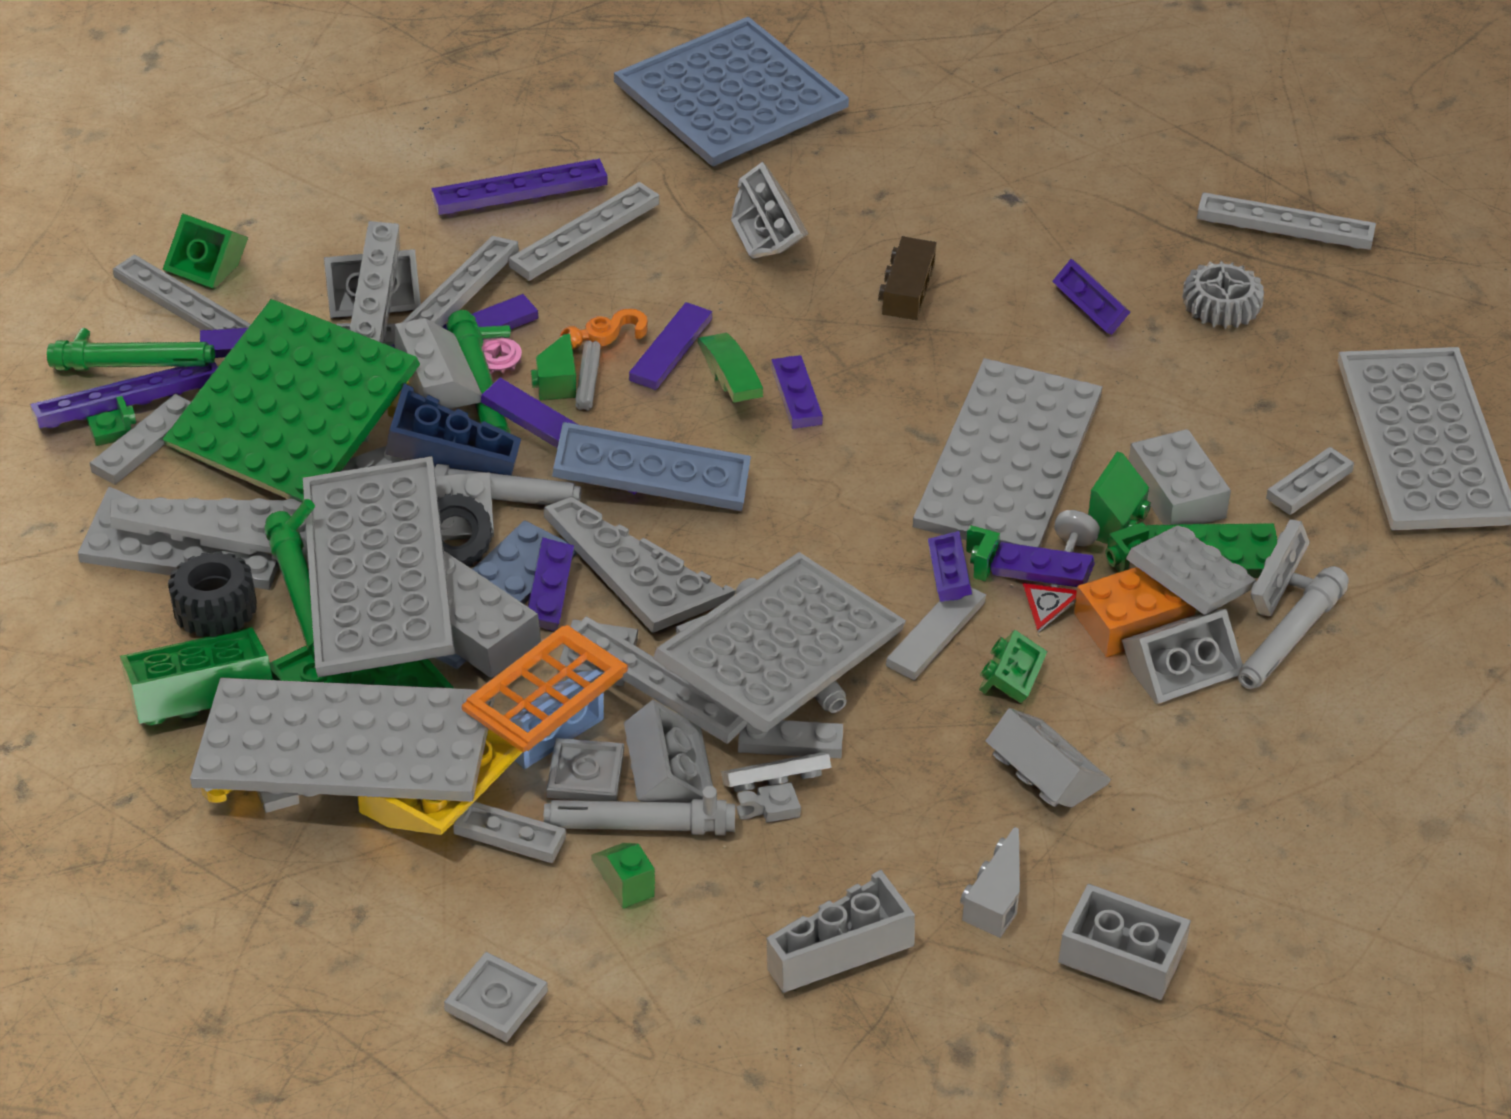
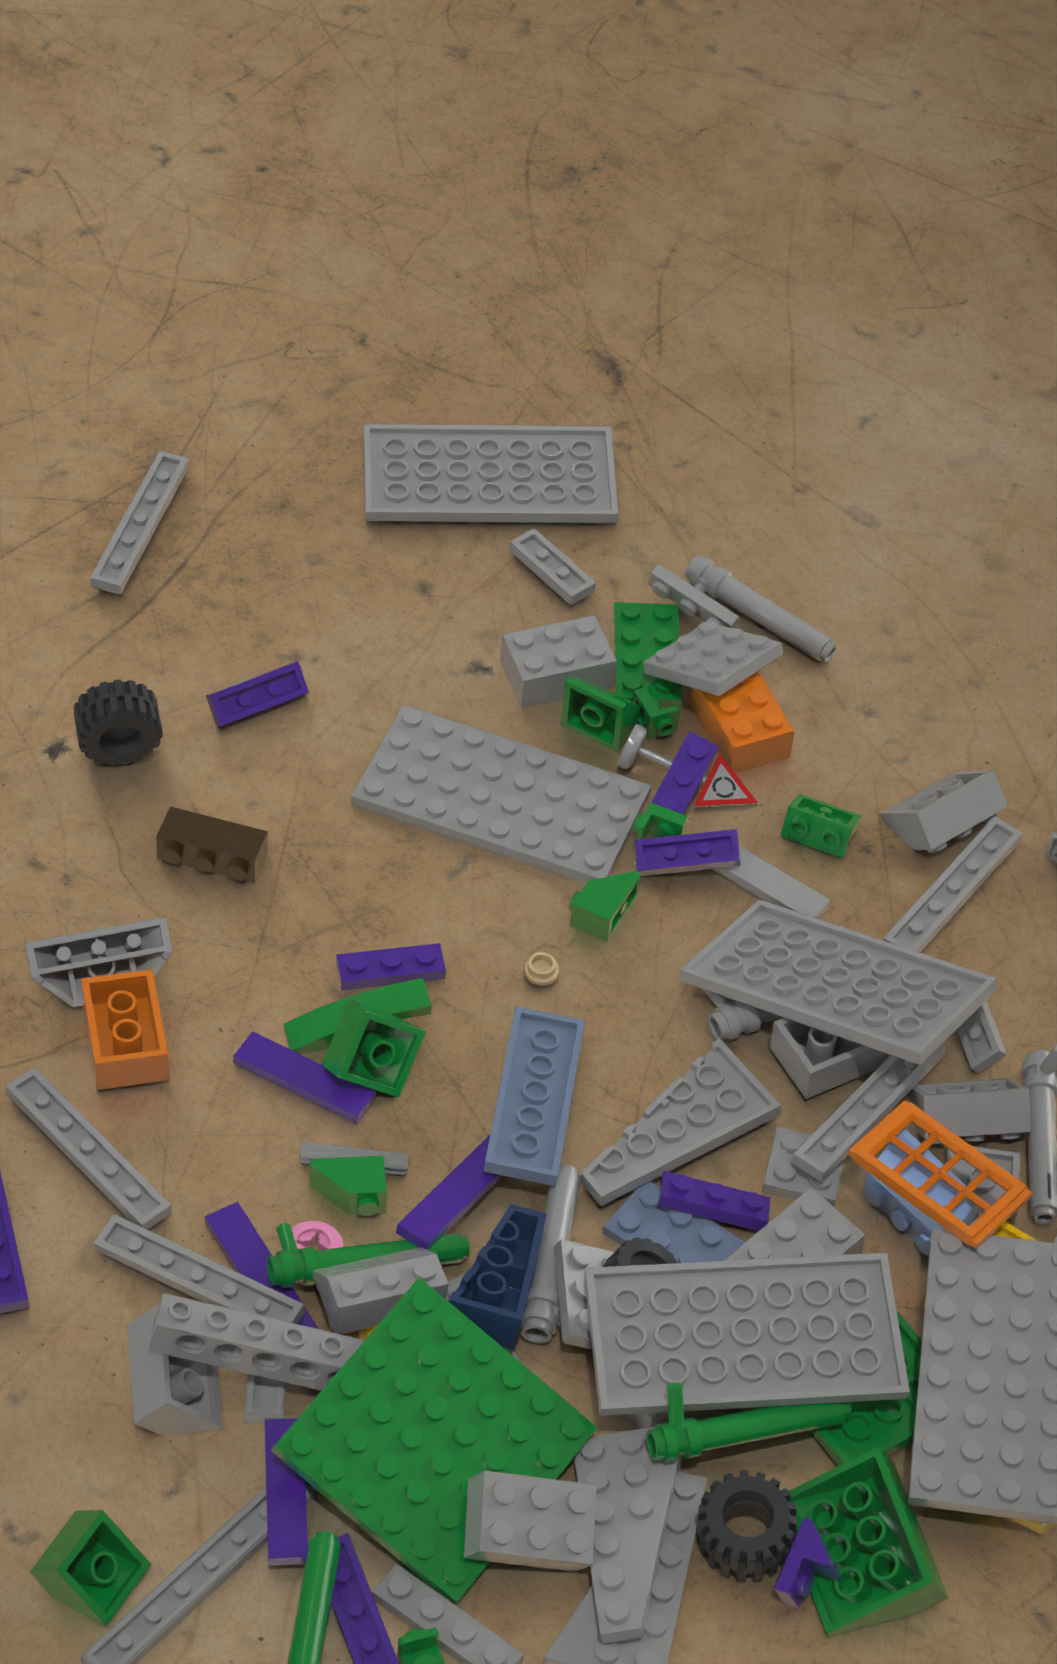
camera: 90 degrees left, 5 degrees up
orange piece [559,309,648,350] -> none
light grey plate [736,782,801,822] -> none
light grey slope [1122,609,1243,704] -> none
light grey gear [1182,261,1264,329] -> none
none -> black tyre [74,679,163,766]
none -> orange brick [81,969,169,1090]
none -> green slope [321,999,426,1097]
none -> light grey brick [464,1471,597,1572]
none -> tan plate [524,952,559,986]
none -> green slope [569,871,641,942]
none -> dark purple slope [774,1517,841,1609]
none -> light grey plate [883,816,1023,953]

